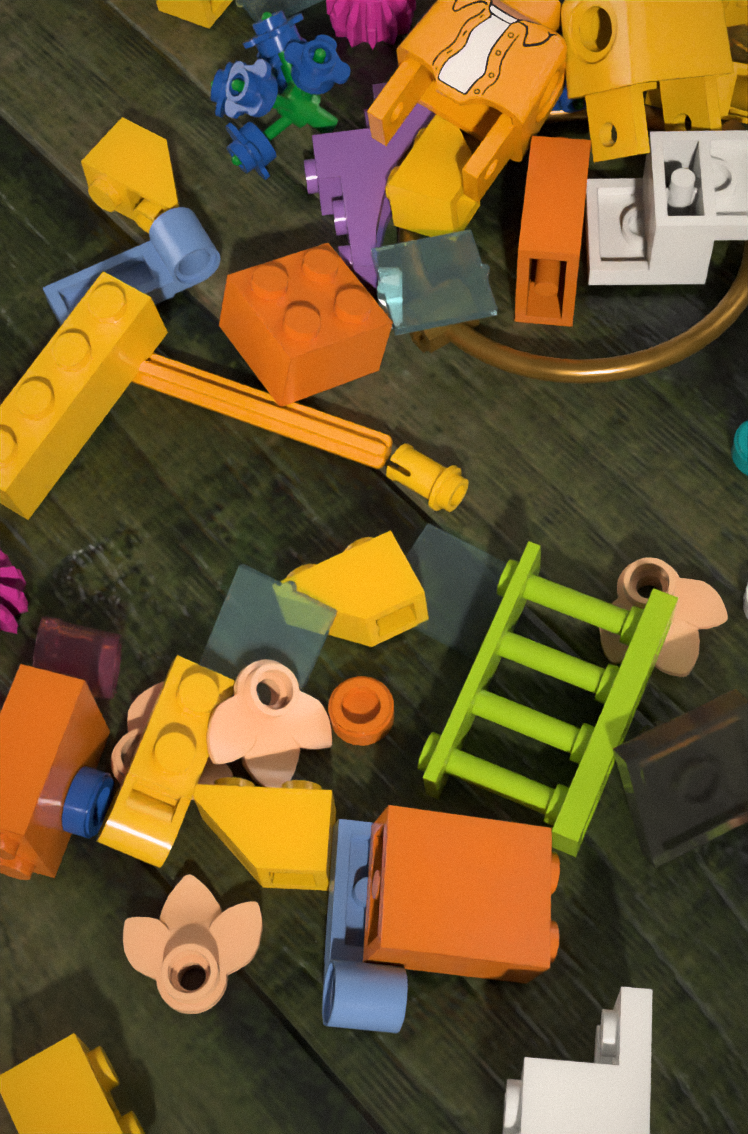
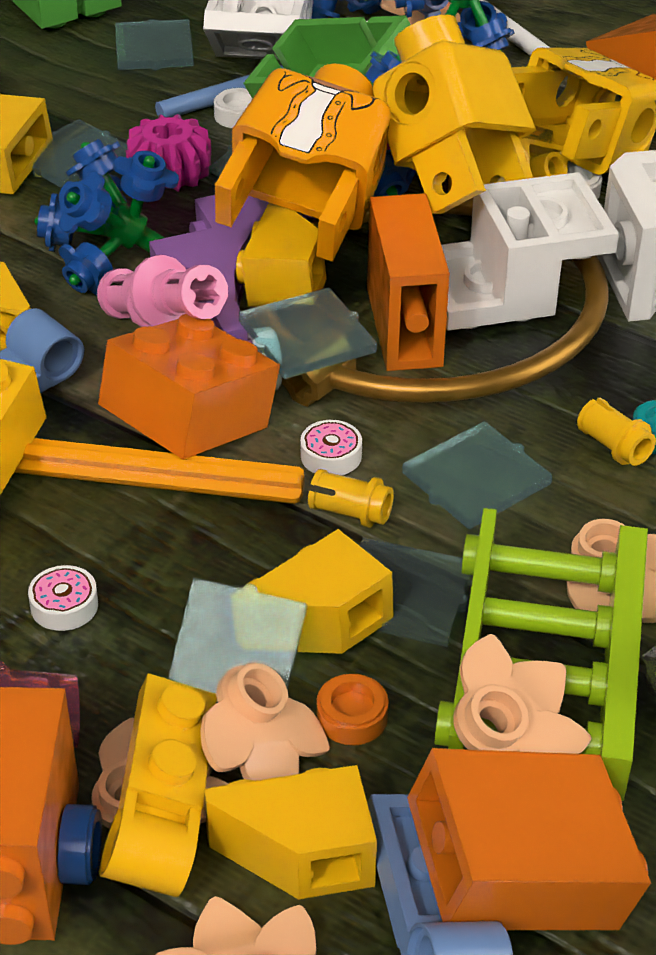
camera: 20 degrees left, 20 degrees down
none -> tile [28,565,98,631]
none -> bright pink piece [97,255,228,327]
none -> tile [300,420,362,475]
none -> clear light blue piece [402,421,552,529]
none -> light nougat plate [453,634,591,754]
none -> yellow pin [577,397,656,466]

